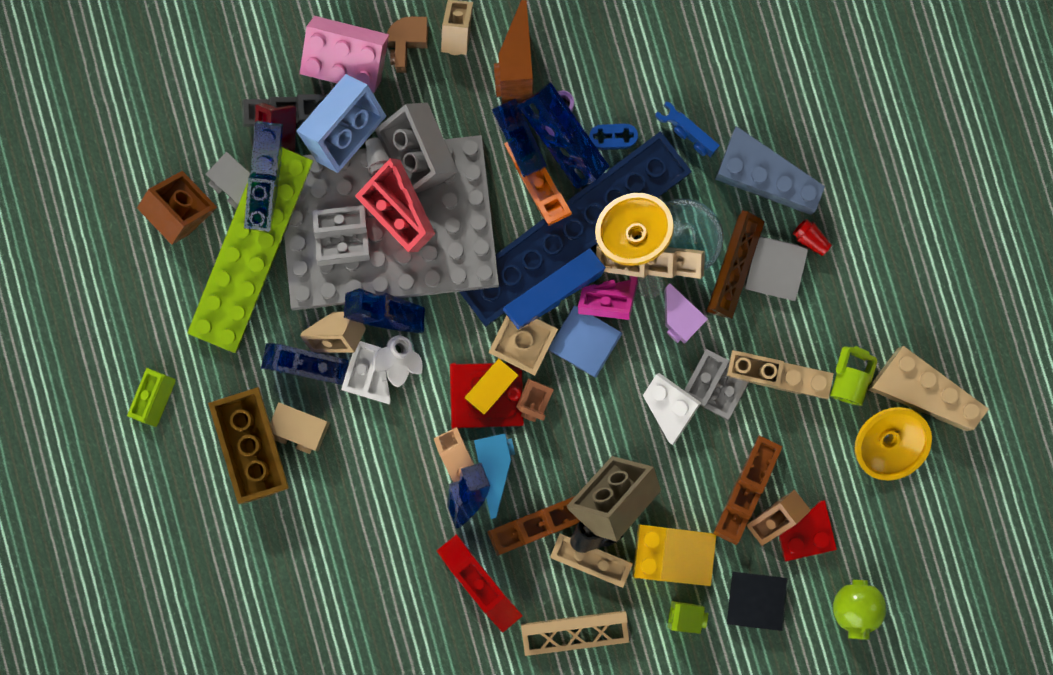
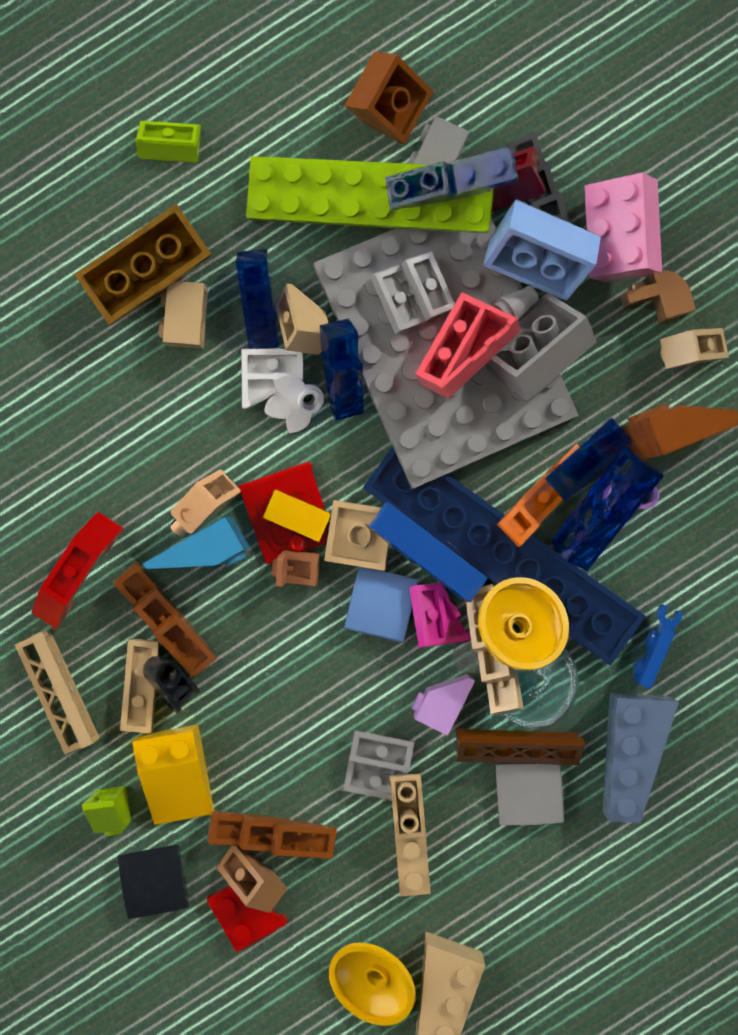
camera: 75 degrees right, 5 degrees up
clear blue slope [447,463,490,529] -> none
dark tan slope [567,456,661,542] -> none
blue beam [589,124,638,150] -> none
white wing [643,373,701,445] -> none
red cone [793,219,832,256] -> none
lime piece [830,346,877,406] -> none
lime brick [833,580,887,640] -> none

